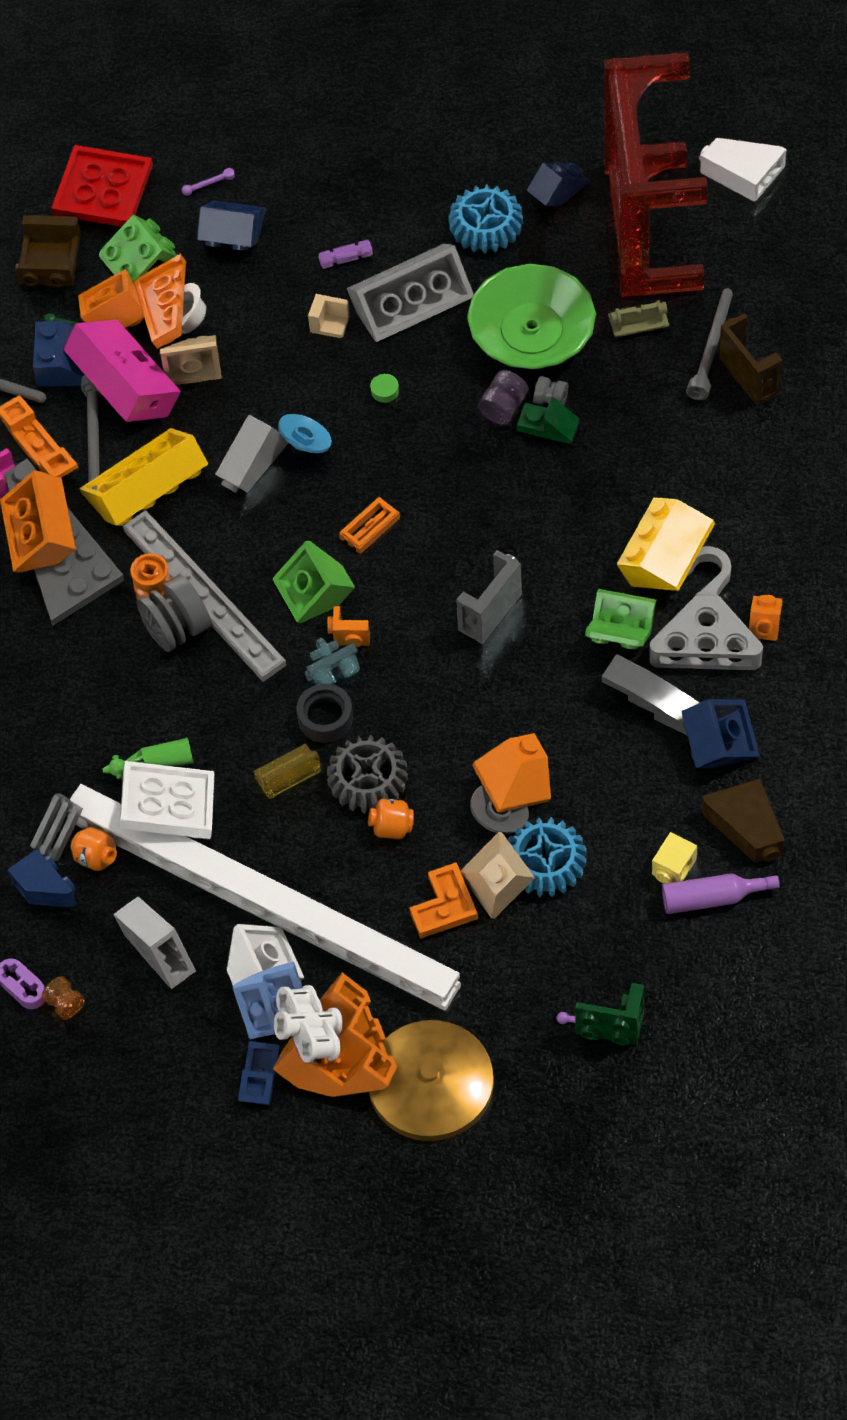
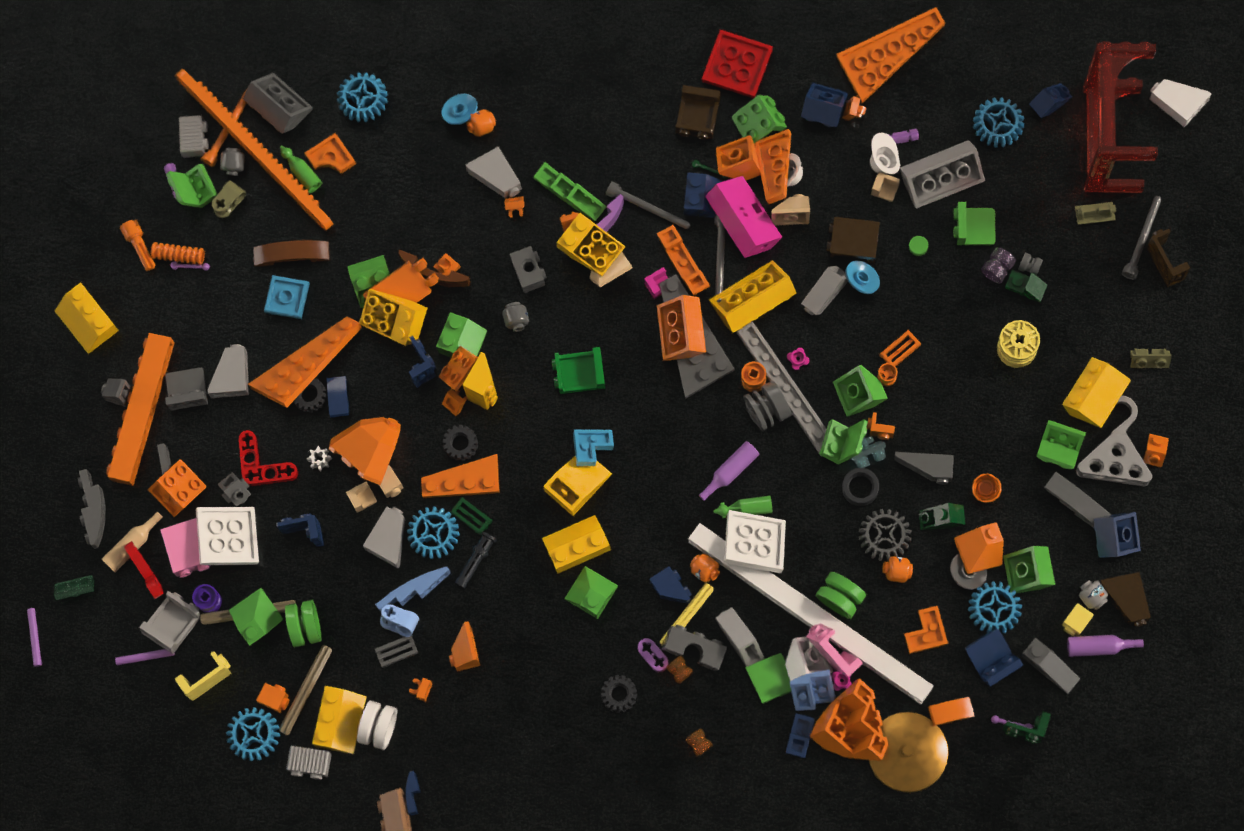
camera: 10 degrees right, 15 degrees up
dark grey tile [30,793,83,861] -> none
medium lavender hinge [182,168,235,196] -> none
clear yellow panel [254,744,321,799] -> none
white axle [274,985,342,1063] -> none
dark grey panel [456,550,522,644] -> none
tan slope [460,832,535,919] -> none
bright green dish [467,264,596,369] -> none
none -> light yellow axle [660,583,713,646]
none -> dark grey arch [661,625,727,671]
none -> clear orange wheel [686,729,713,756]
none -> medium lavender piece [699,441,759,501]
none -> bright green slope [746,653,791,704]
none -> dark pink plate [787,348,809,370]
none -> bright pink panel [806,623,862,677]
none -> bright green wheel [815,572,866,619]
none -> bright green bracket [819,419,868,465]
none -> dark brown panel [826,217,880,264]
none -> dark pink plate [832,671,852,691]
none -> orange wing [836,8,945,103]
none -> orange tile [843,96,866,120]
none -> white piece [870,133,900,174]
none -> orange wheel [877,363,898,386]
none -> dark grey slope [894,452,954,485]
none -> dark green slope [919,503,965,530]
none -> orange slope [928,697,974,726]
none -> bright green bracket [953,202,995,245]
none -> dark blue bracket [965,628,1023,686]
none -> orange hair [972,473,1002,503]
none -> light yellow wheel [997,320,1040,368]
none -> bright green slope [1003,546,1055,593]
none -> dark grey slope [1021,638,1080,694]
none -> light grey head [1079,580,1108,610]
none -> olive hinge [1130,348,1171,368]

